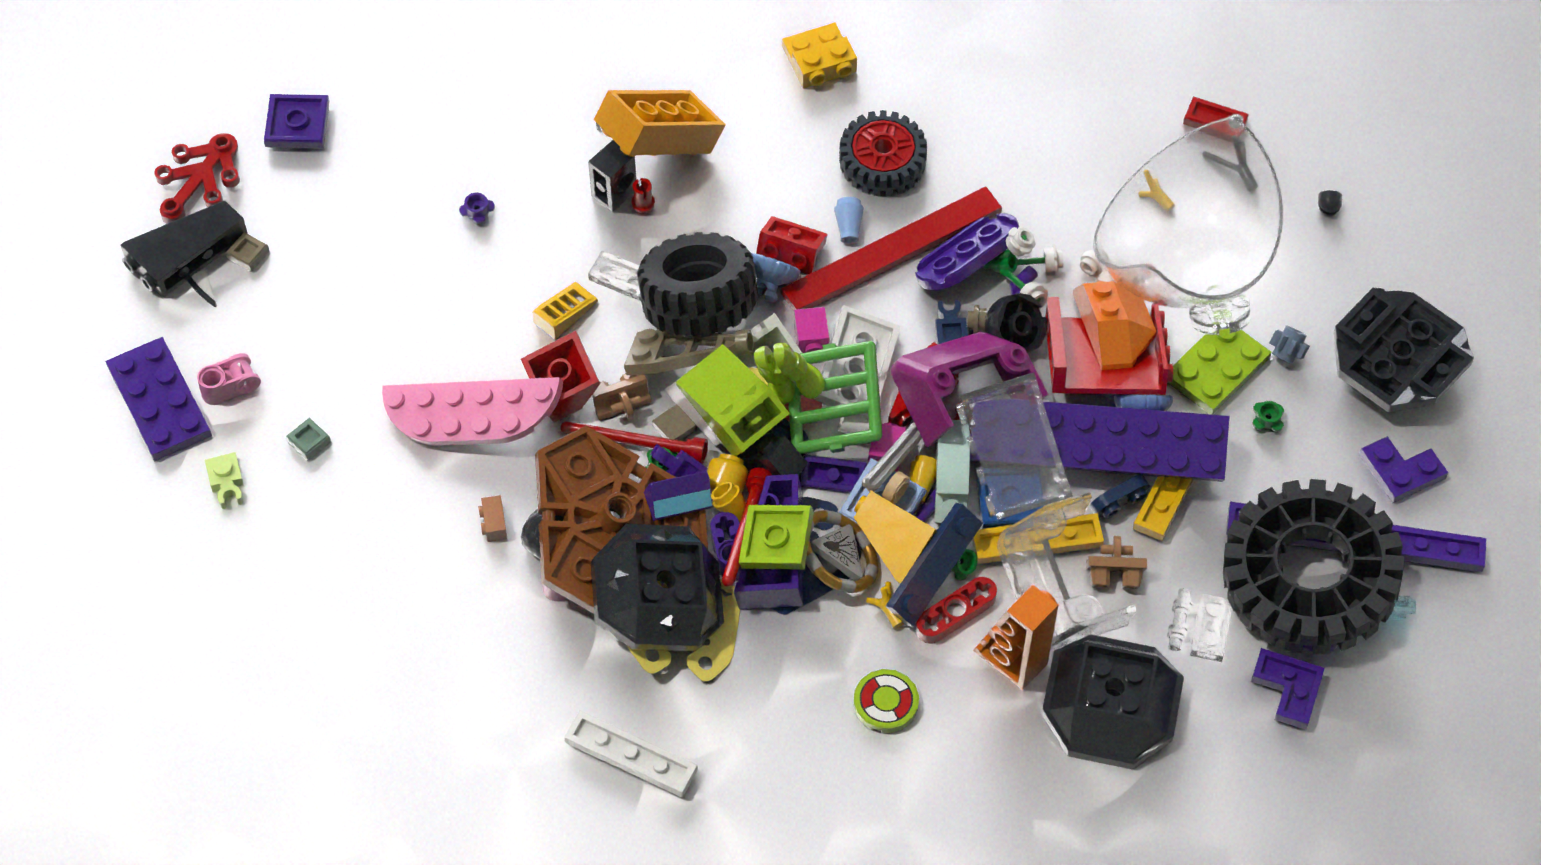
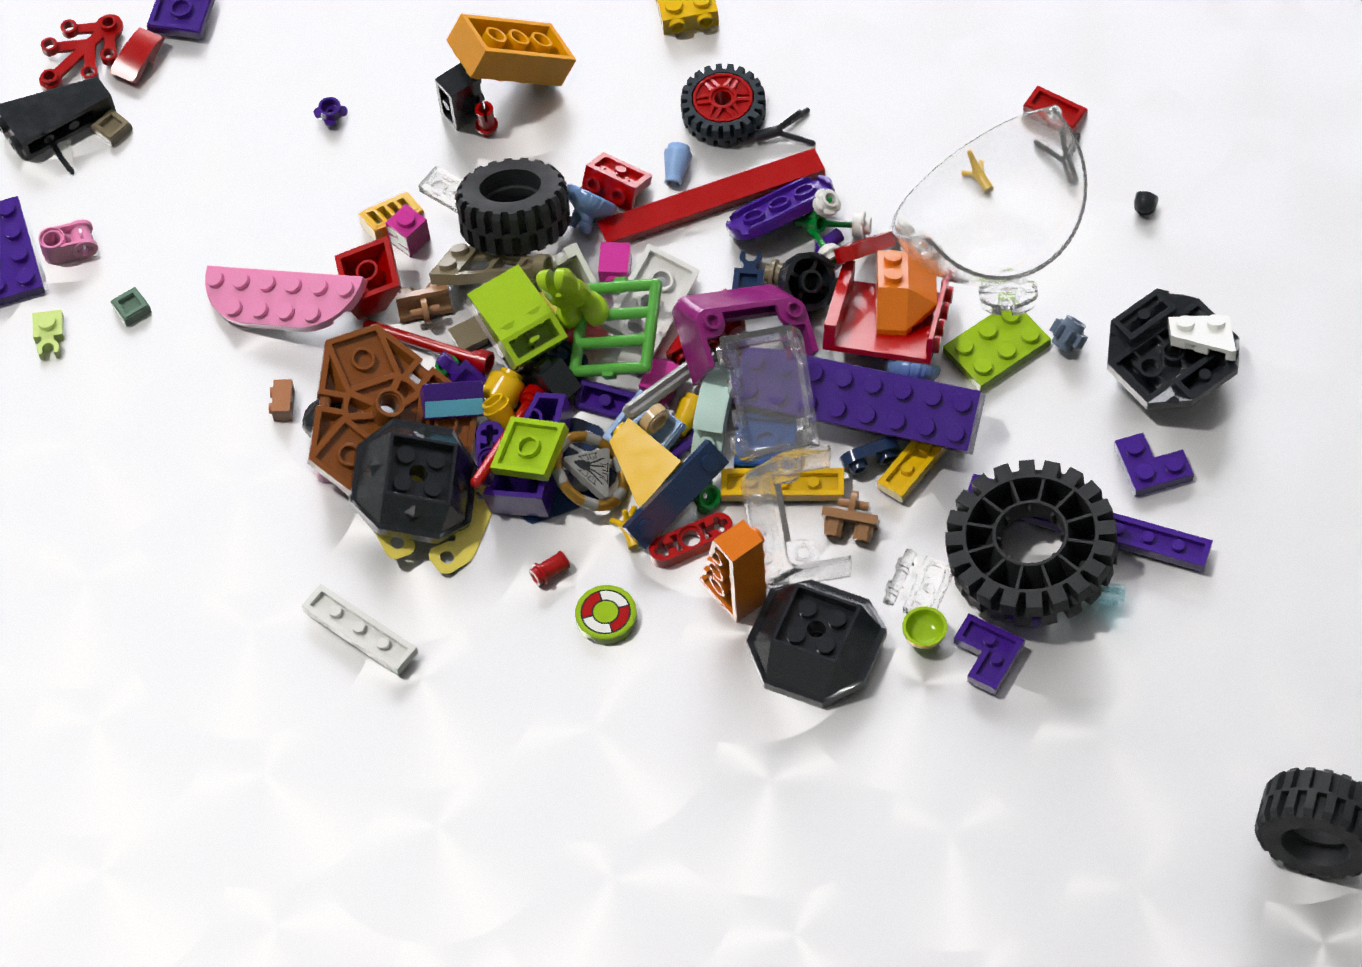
camera: 15 degrees right, 0 degrees up
green plate [1252,401,1284,432] -> none
none -> red slope [109,27,165,85]
none -> dark pink brick [385,204,430,258]
none -> red pin [529,551,570,586]
none -> black plant [754,107,816,146]
none -> red beam [833,231,896,264]
none -> lime piece [902,606,948,649]
none -> white wing [1168,314,1236,361]

